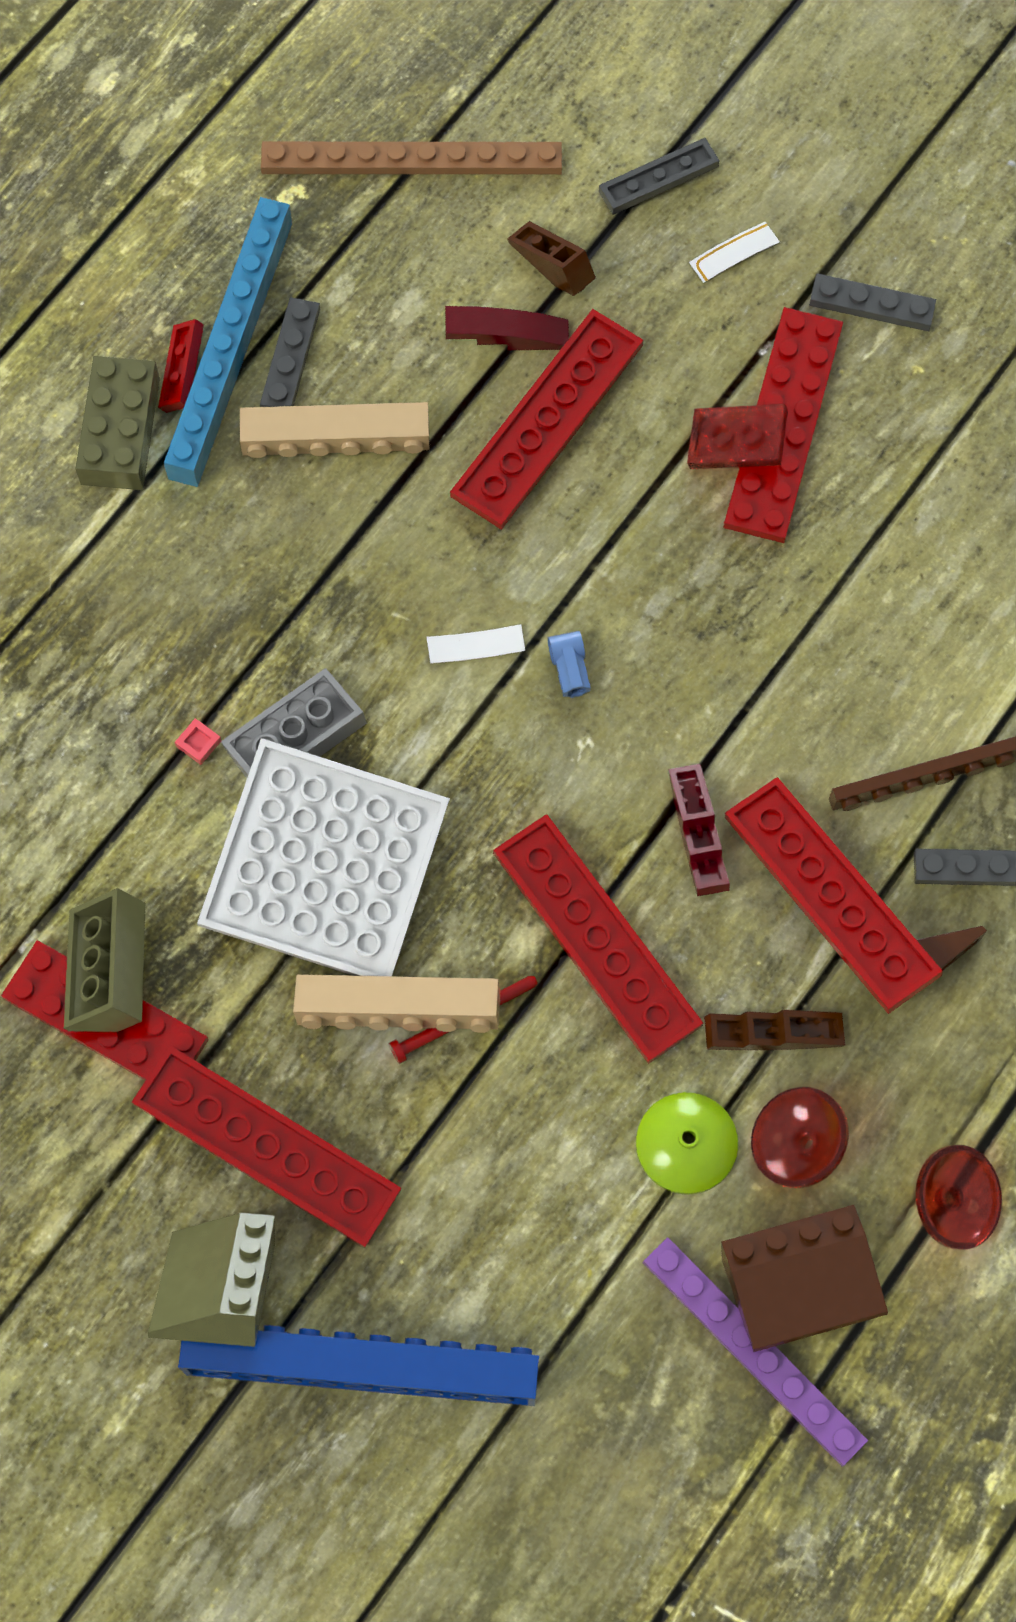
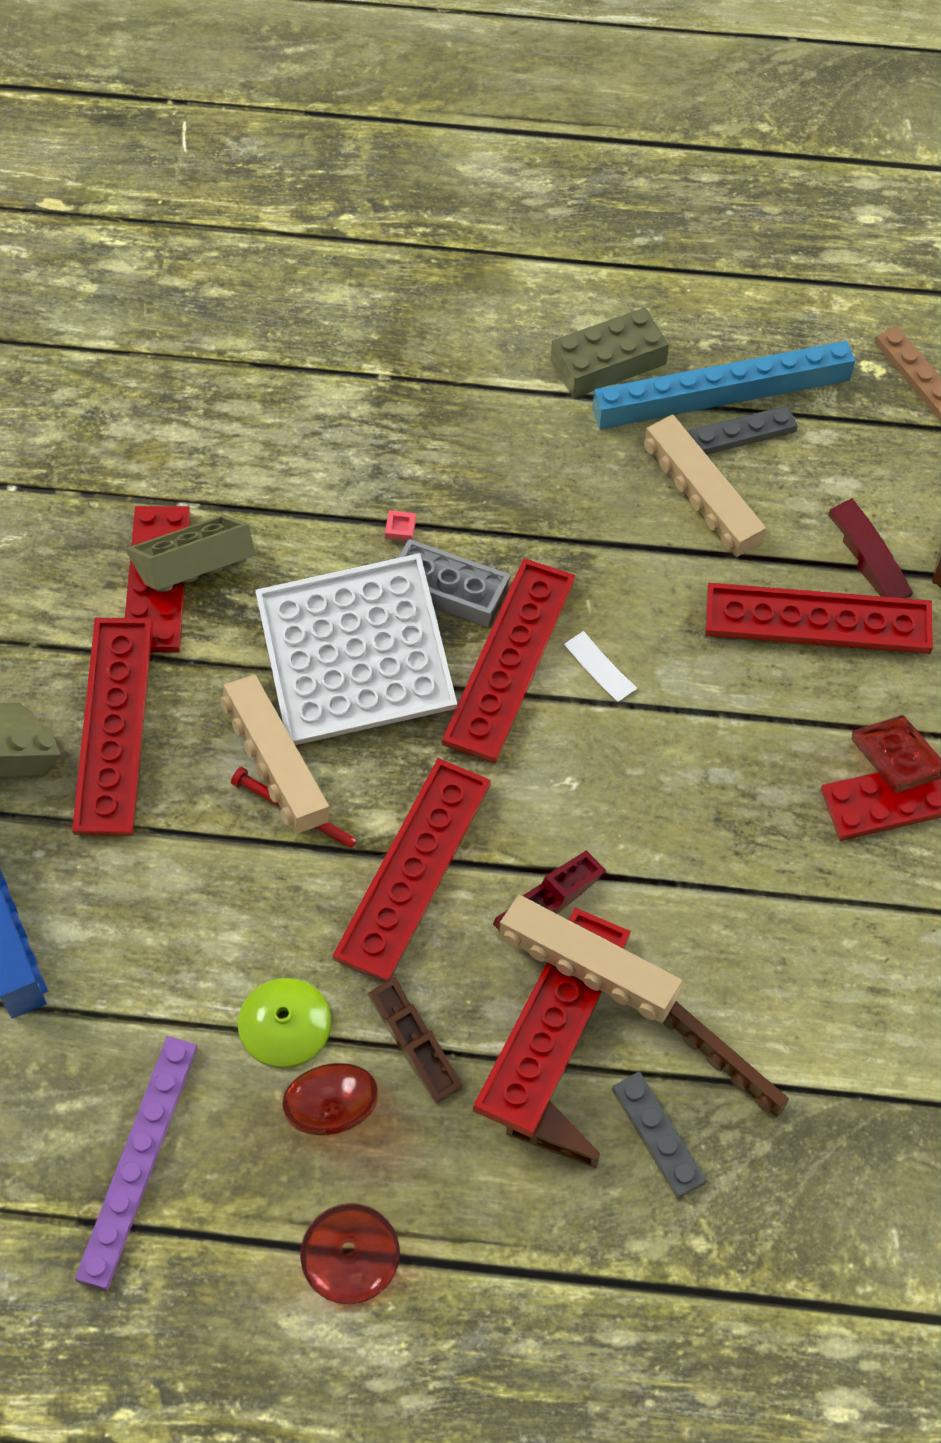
camera: 60 degrees right, 10 degrees down
red plate [158,319,204,413] -> none
medium blue piece [548,631,591,698] -> none
reddish brown slope [721,1205,888,1352] -> none
none -> red plate [442,558,576,764]
none -> tan brick [500,895,683,1023]

